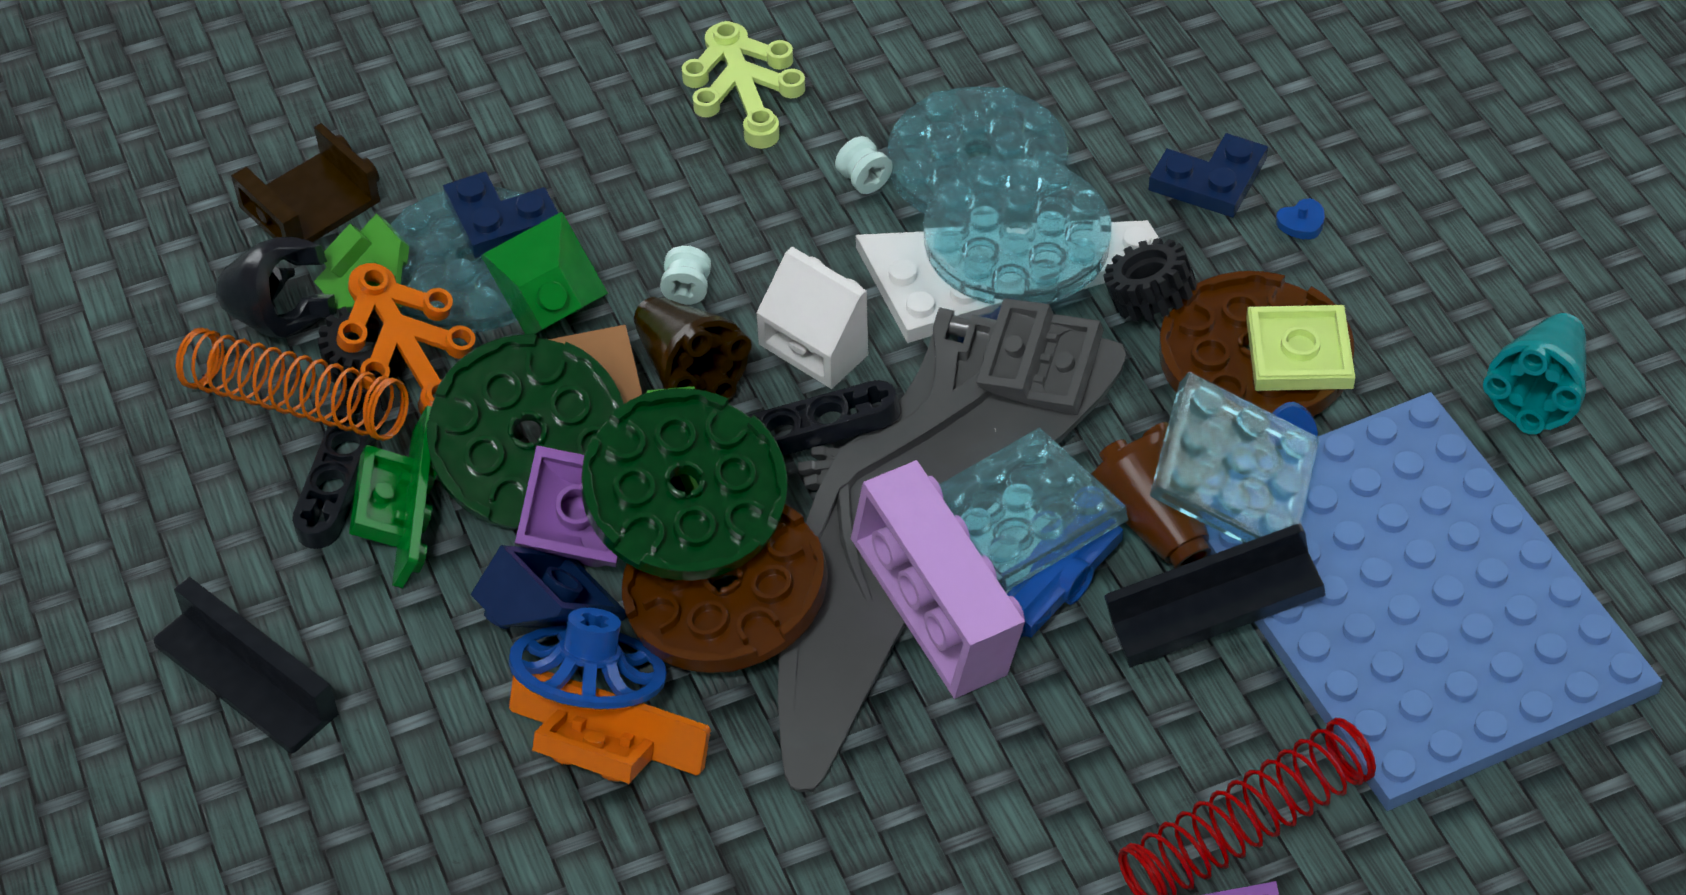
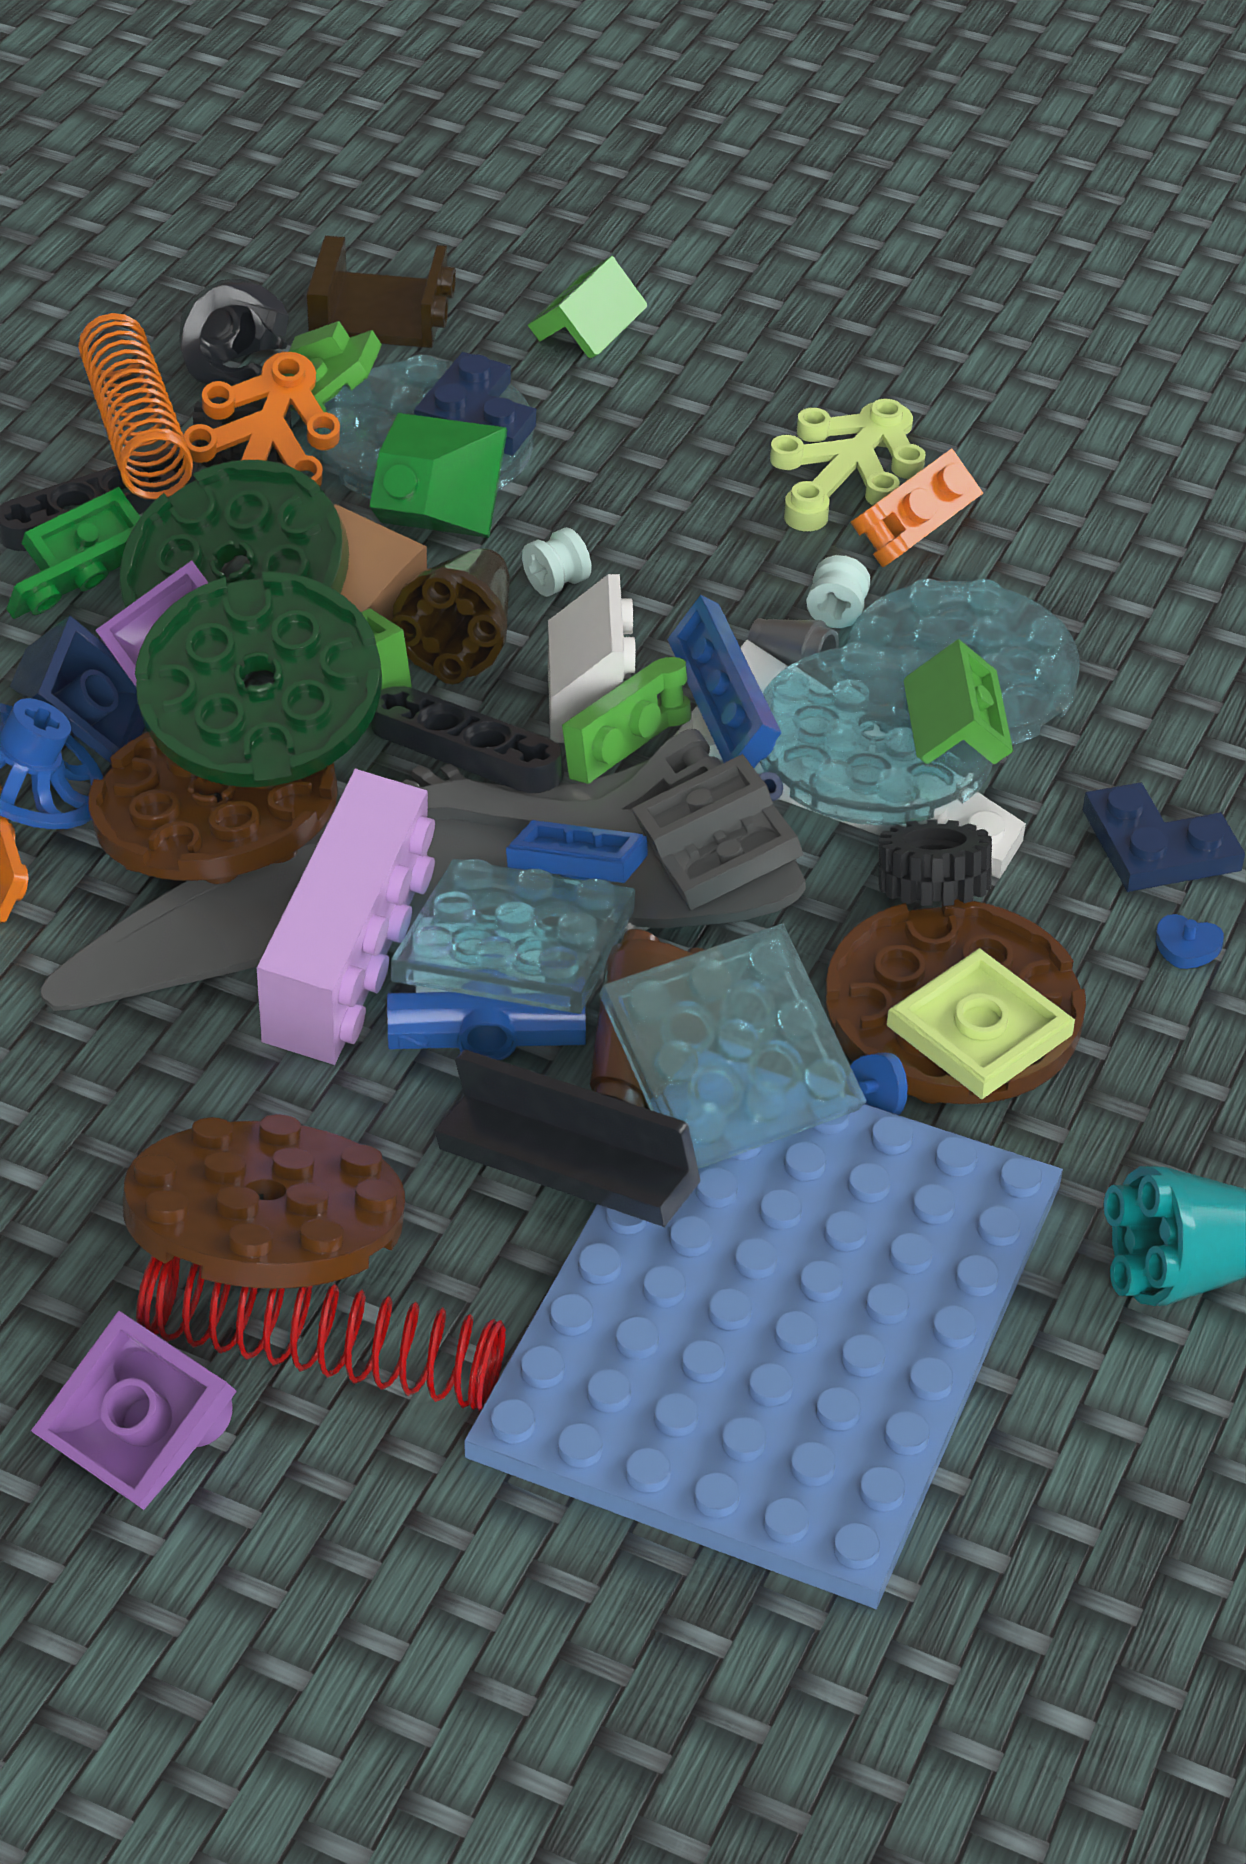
camera: 45 degrees right, 5 degrees down
none -> reddish brown plate [123,1114,405,1289]
none -> blue plate [506,820,648,883]
none -> panel [528,256,647,358]
none -> bright green plate [562,657,692,784]
none -> blue plate [667,595,782,768]
none -> flat silver cone [748,618,839,677]
none -> plate [850,448,983,568]
none -> bright green panel [904,639,1013,765]

